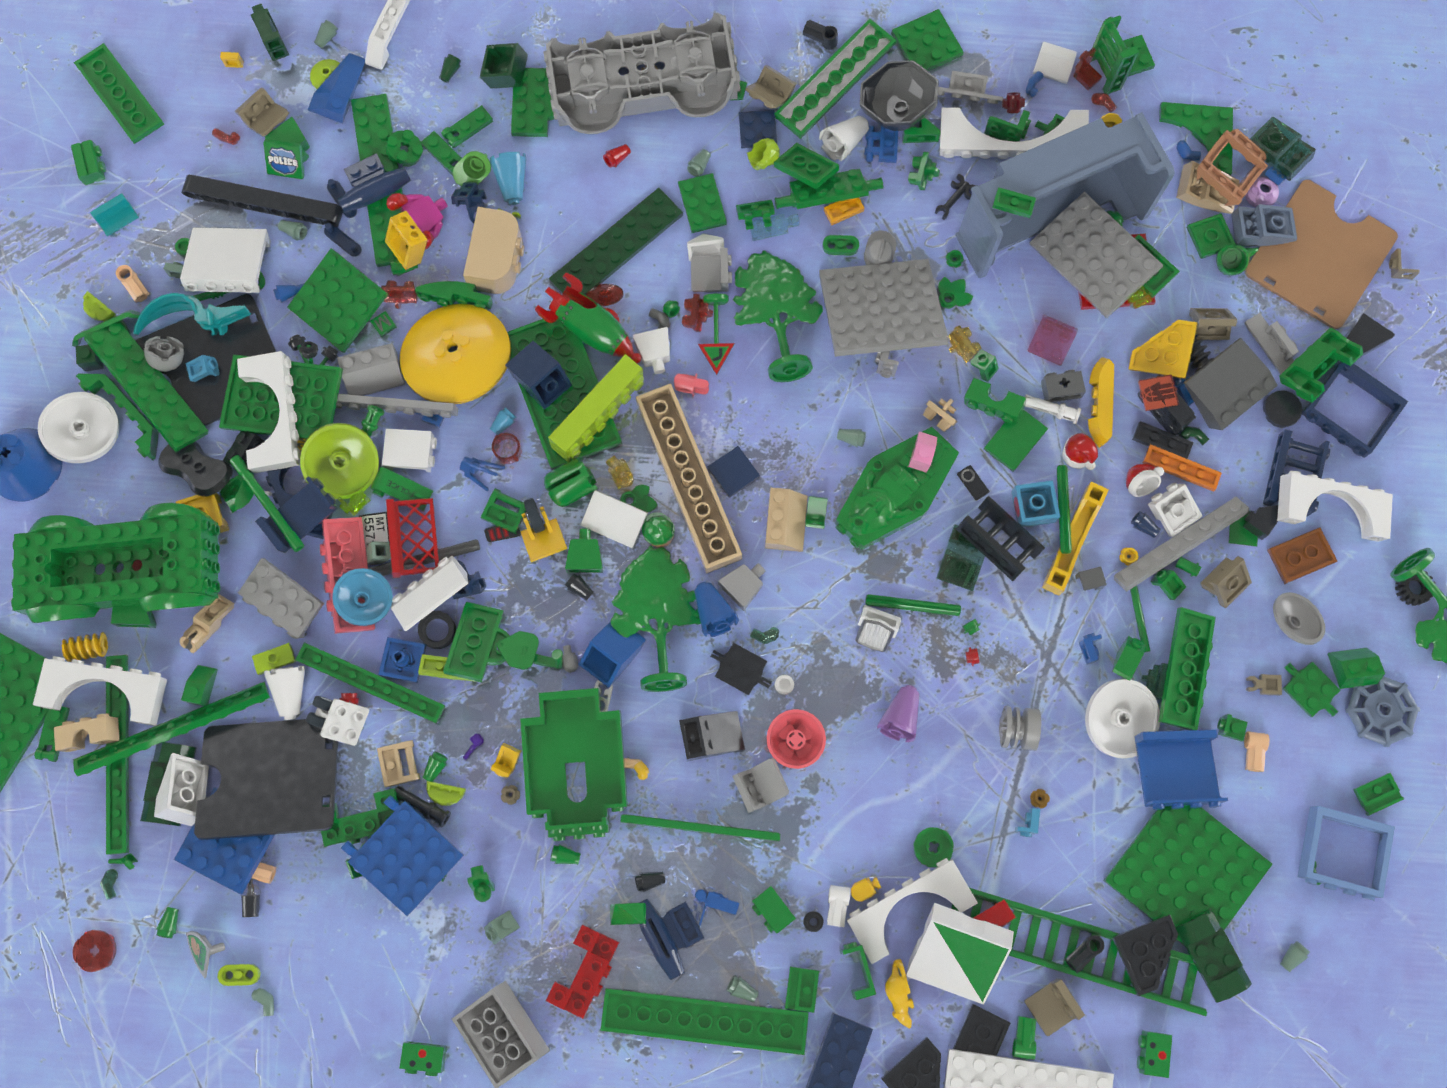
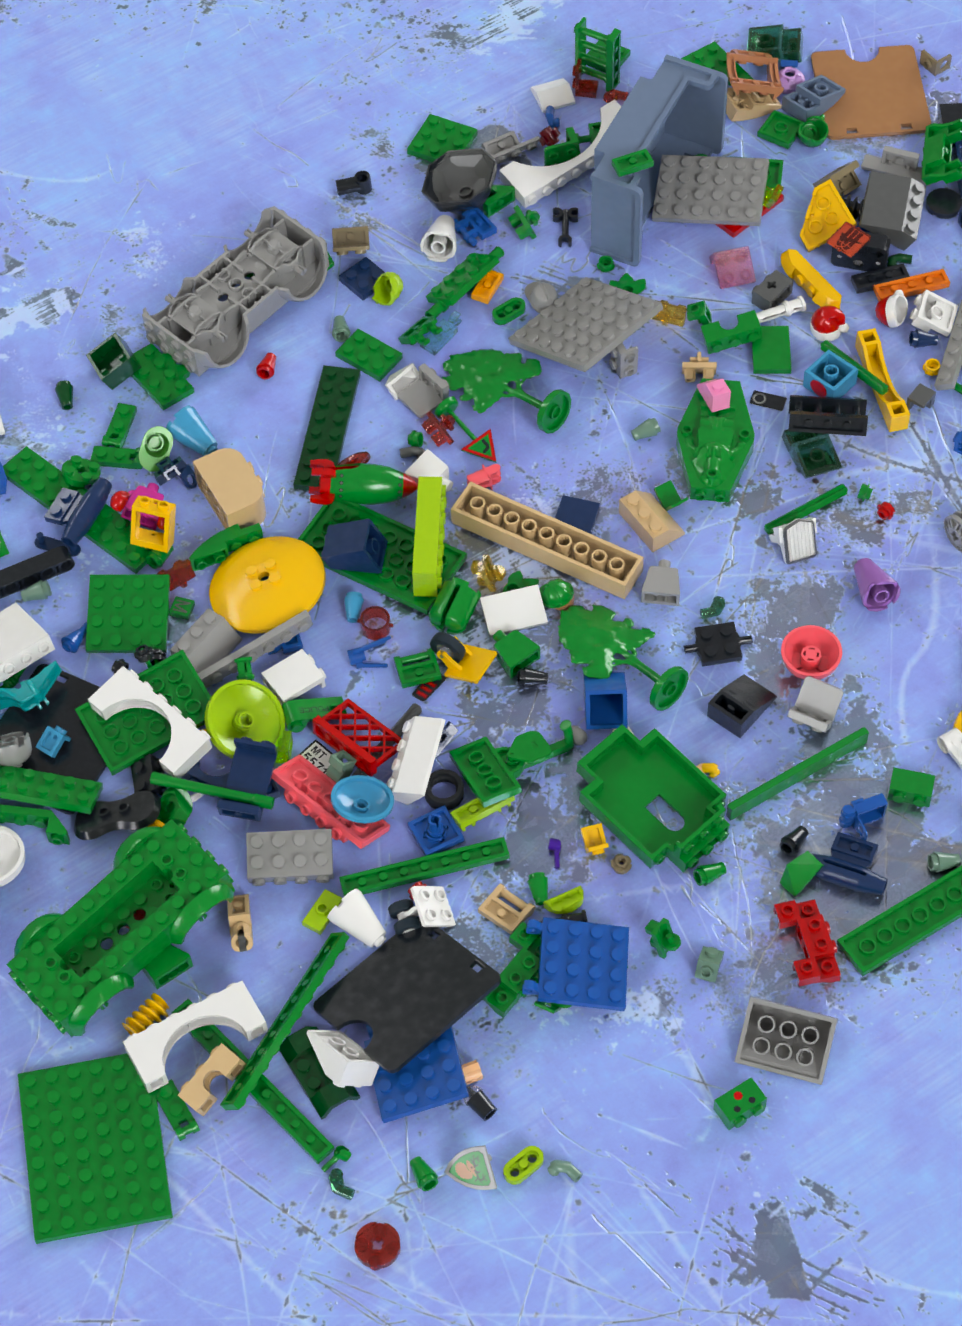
camera: 35 degrees left, 20 degrees down
green slope [181,665,218,706] -> none
dark blue piece [324,223,362,256] -> none
blue cone [694,582,739,637] -> none
piece [774,19,896,139] -> none
green plate [774,143,839,189] -> none
white tile [774,675,794,695] -> none
black plate [803,911,824,932] -> none

